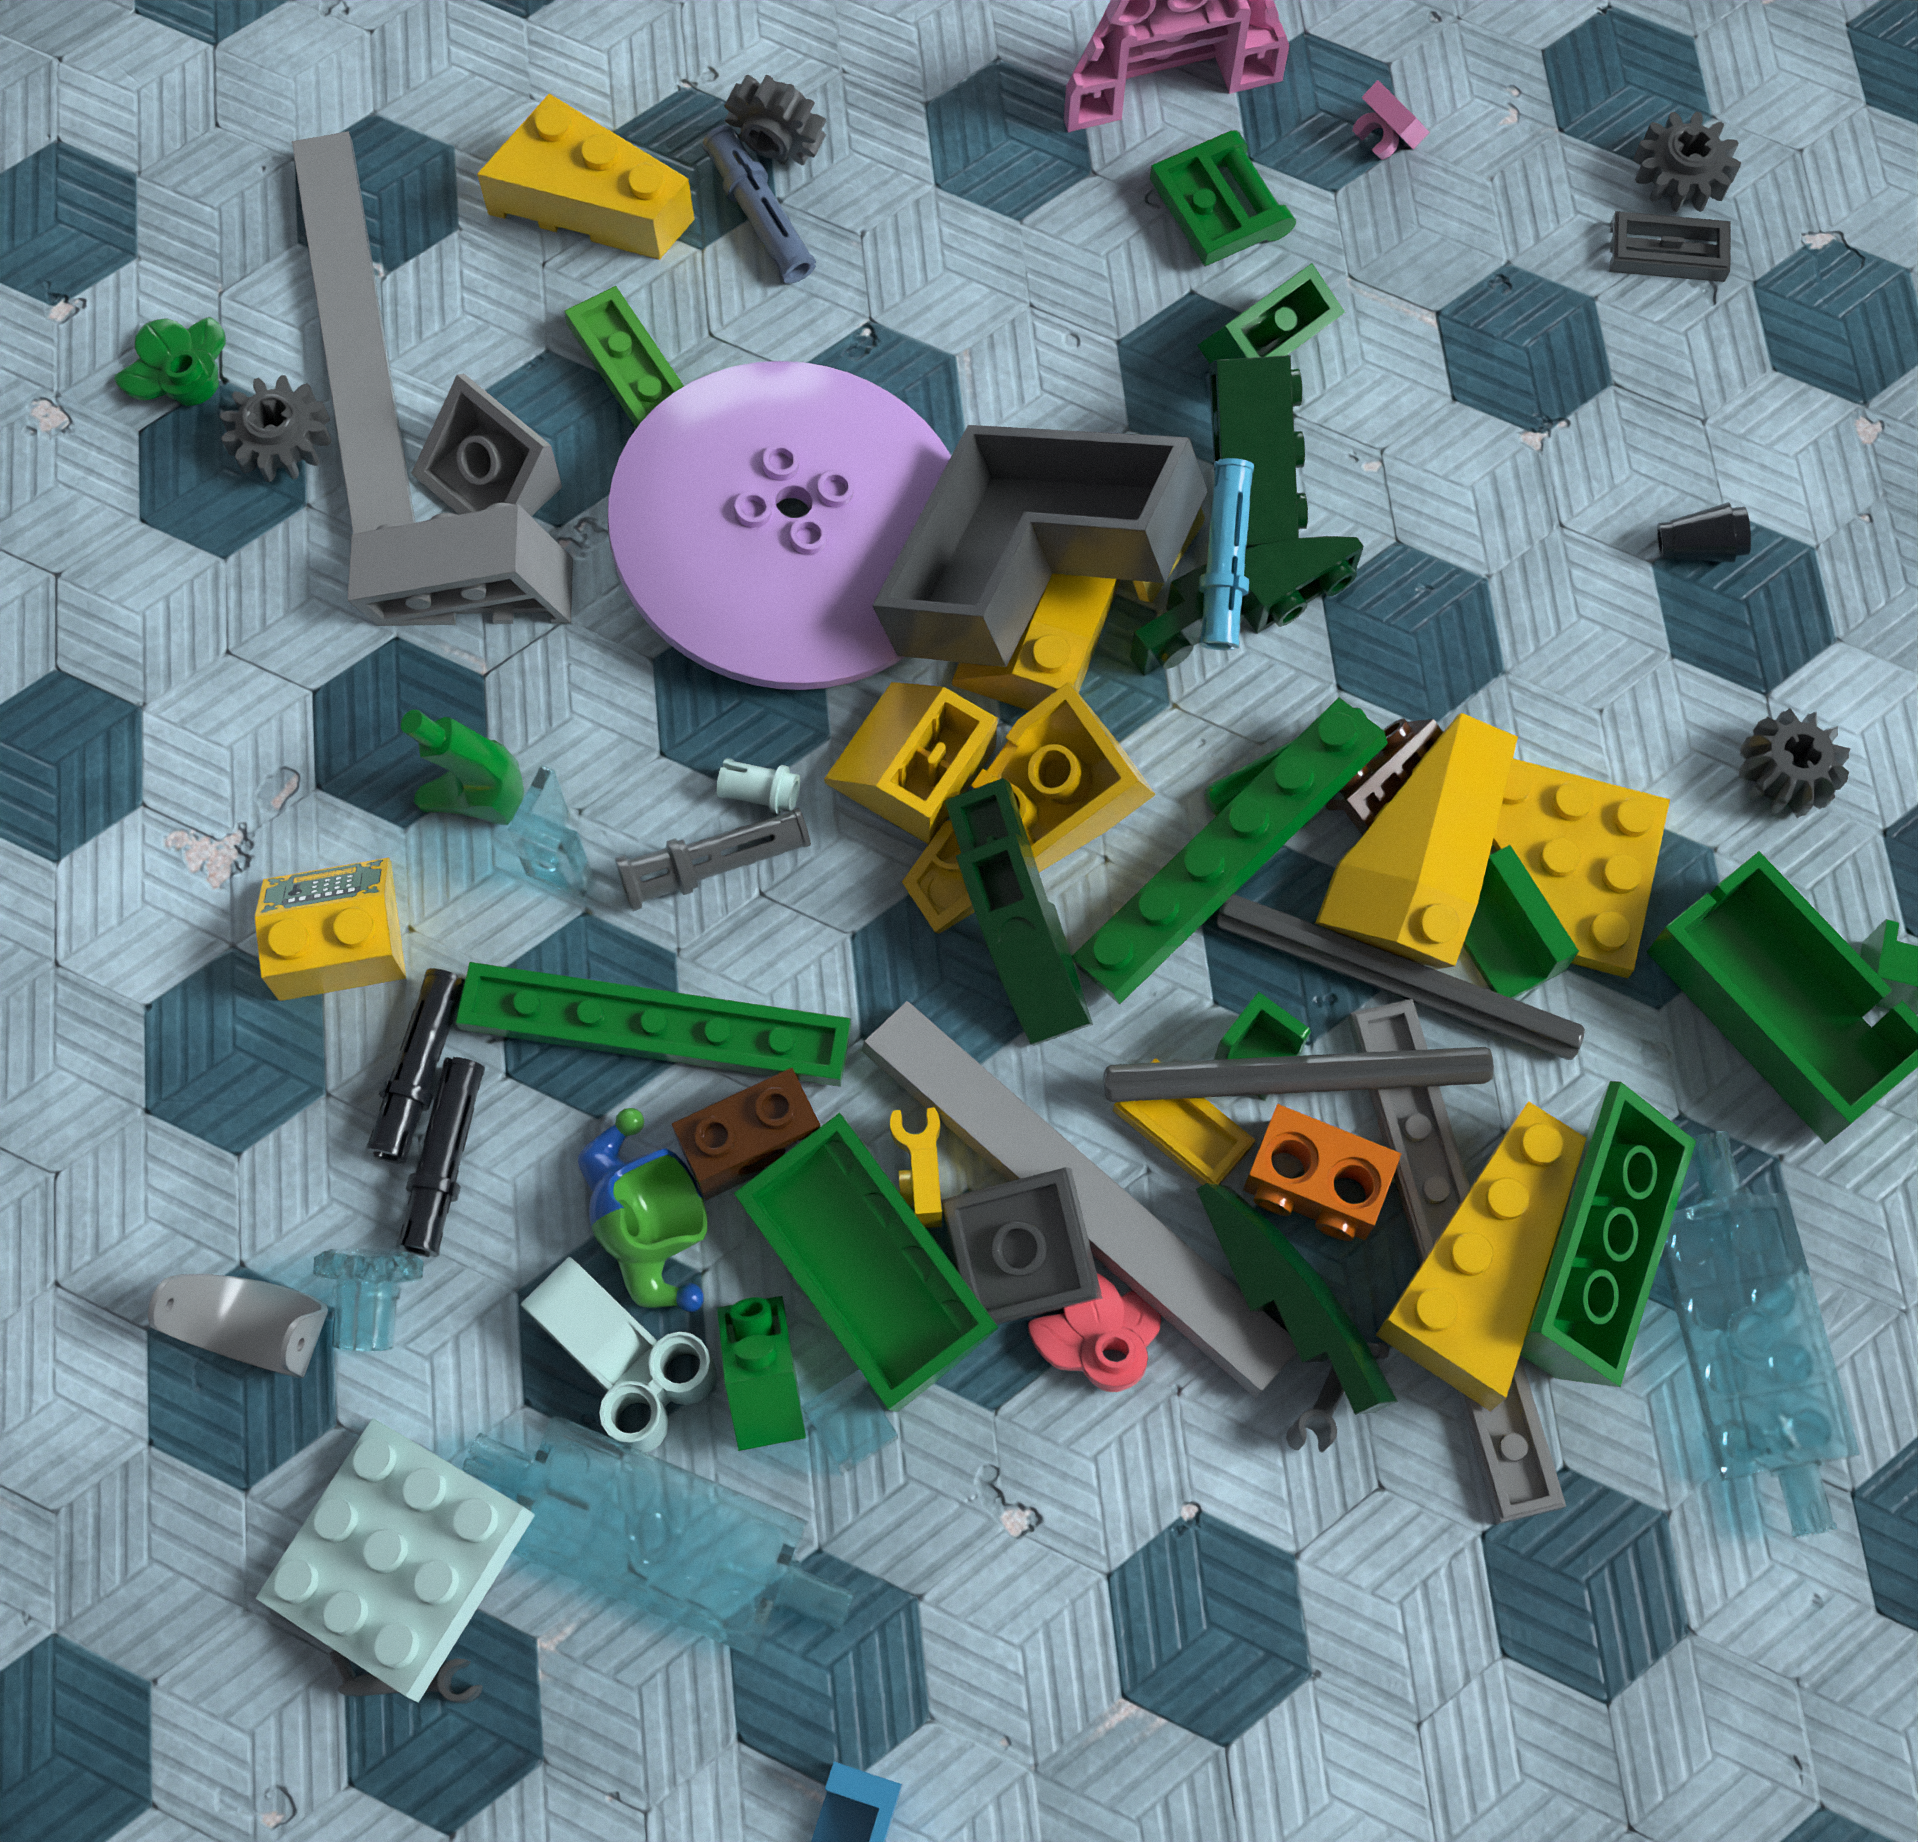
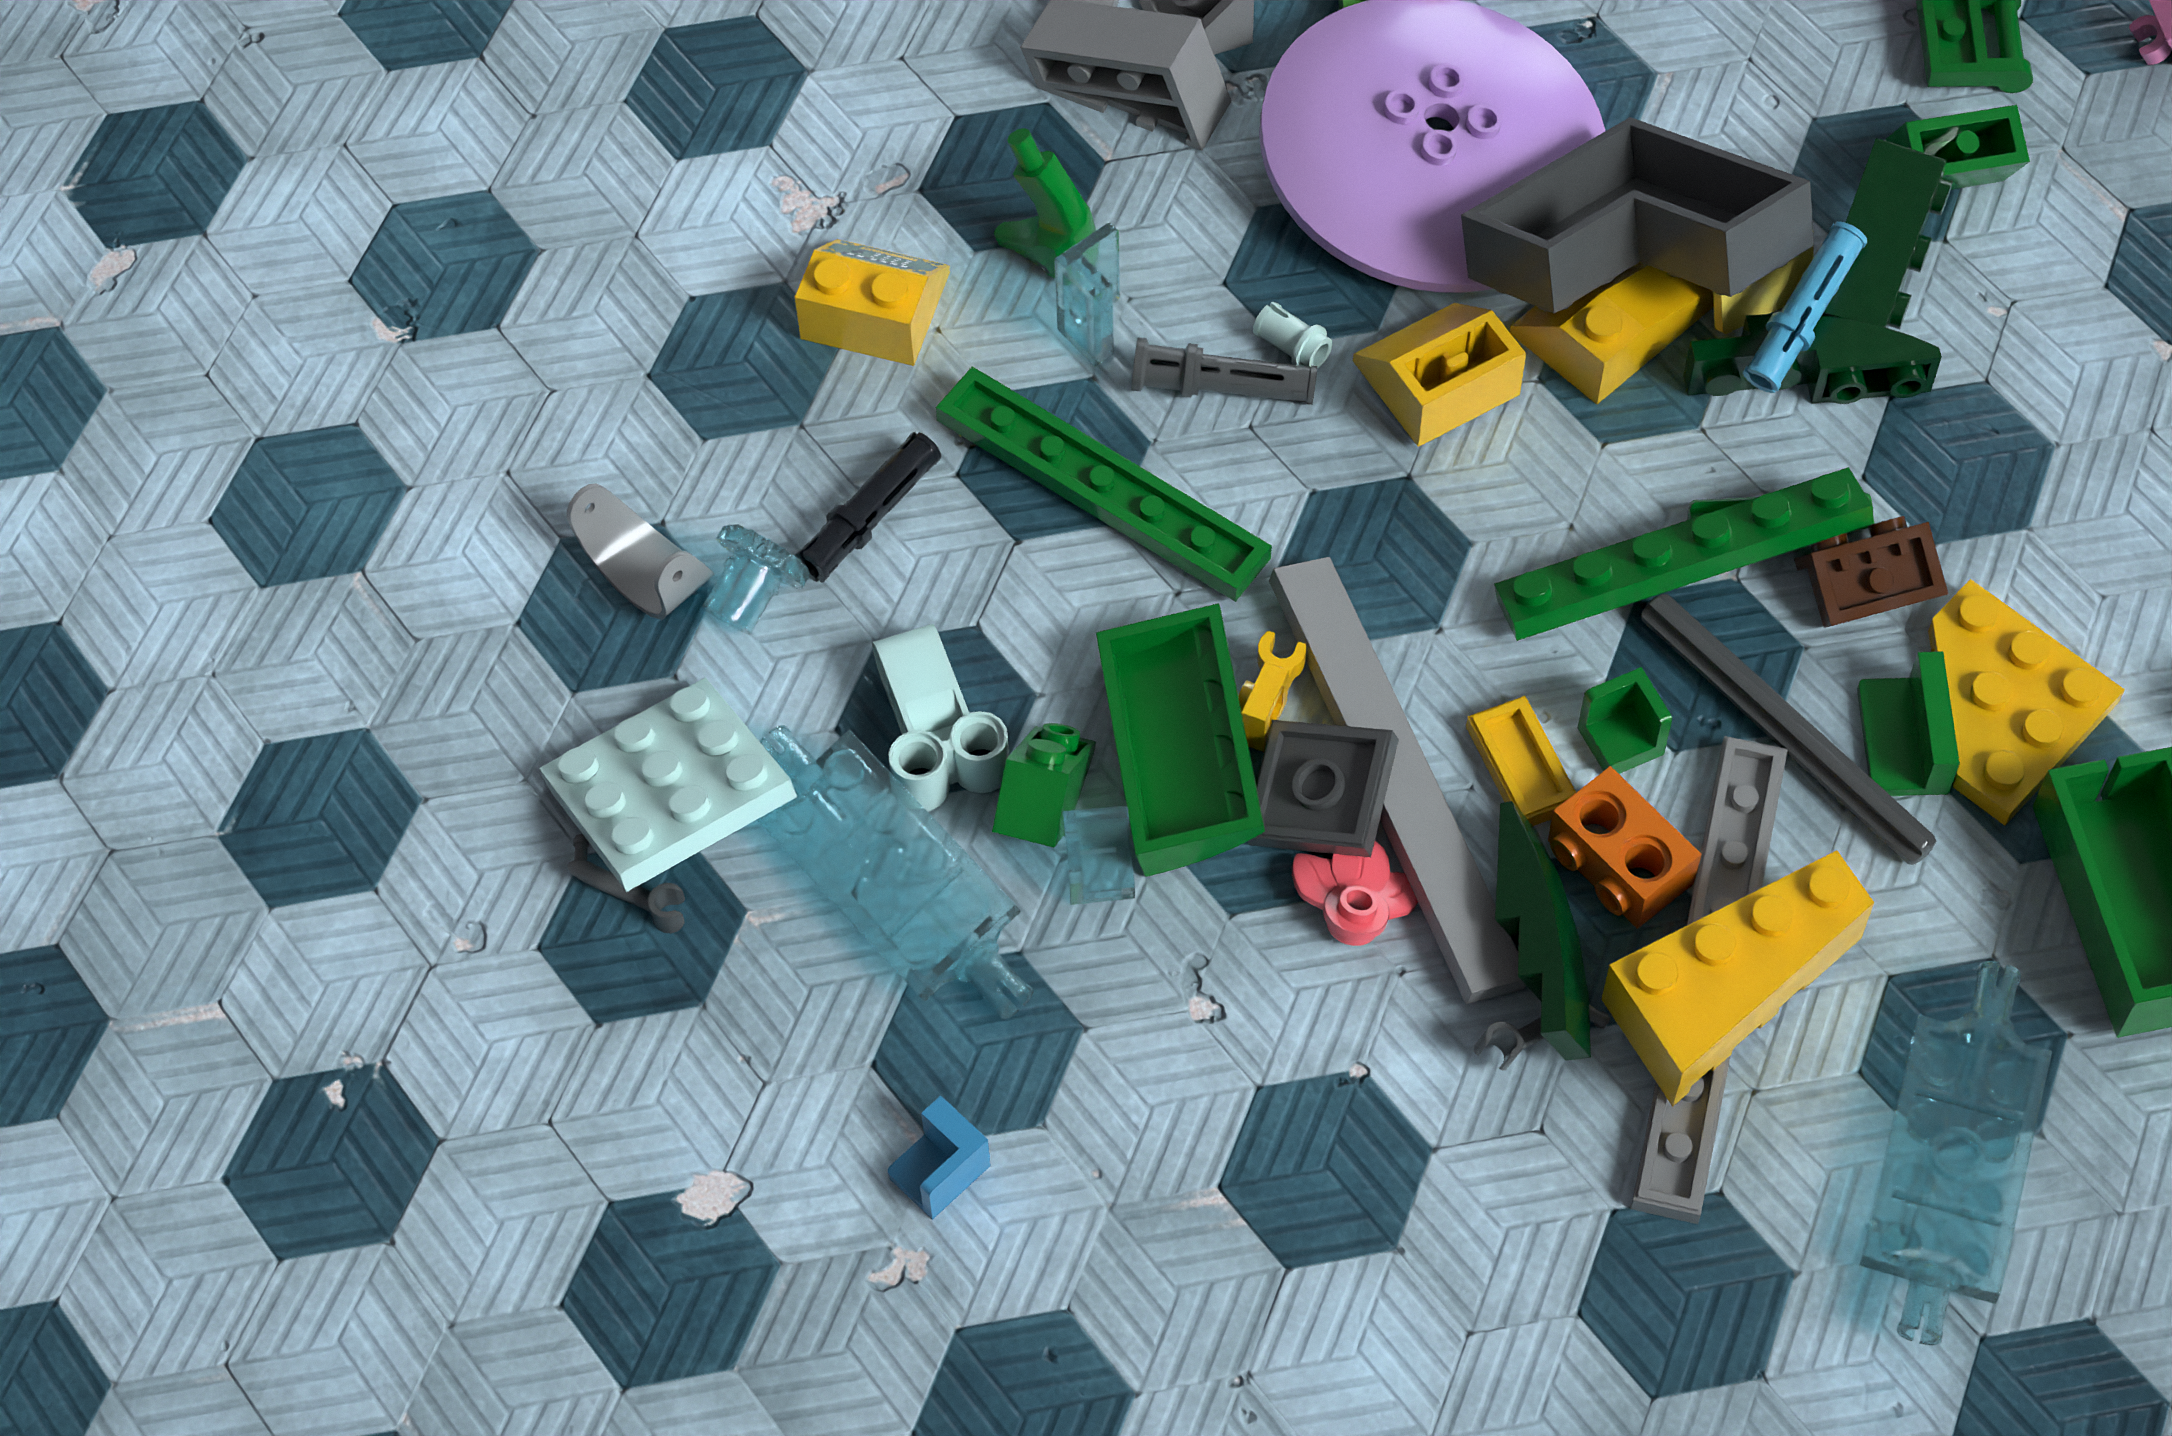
camera: 30 degrees right, 10 degrees down
black pin [365,968,465,1164] -> none
bright green piece [578,1108,708,1313] -> none
reddish brown brick [672,1068,821,1201] -> none
yellow wedge [902,682,1156,934] -> none
dark green slope [945,778,1093,1046] -> none
dark grey axle [1103,1047,1494,1102] -> none
yellow wedge [1315,713,1518,970] -> none
green slope [1520,1081,1696,1387] -> none

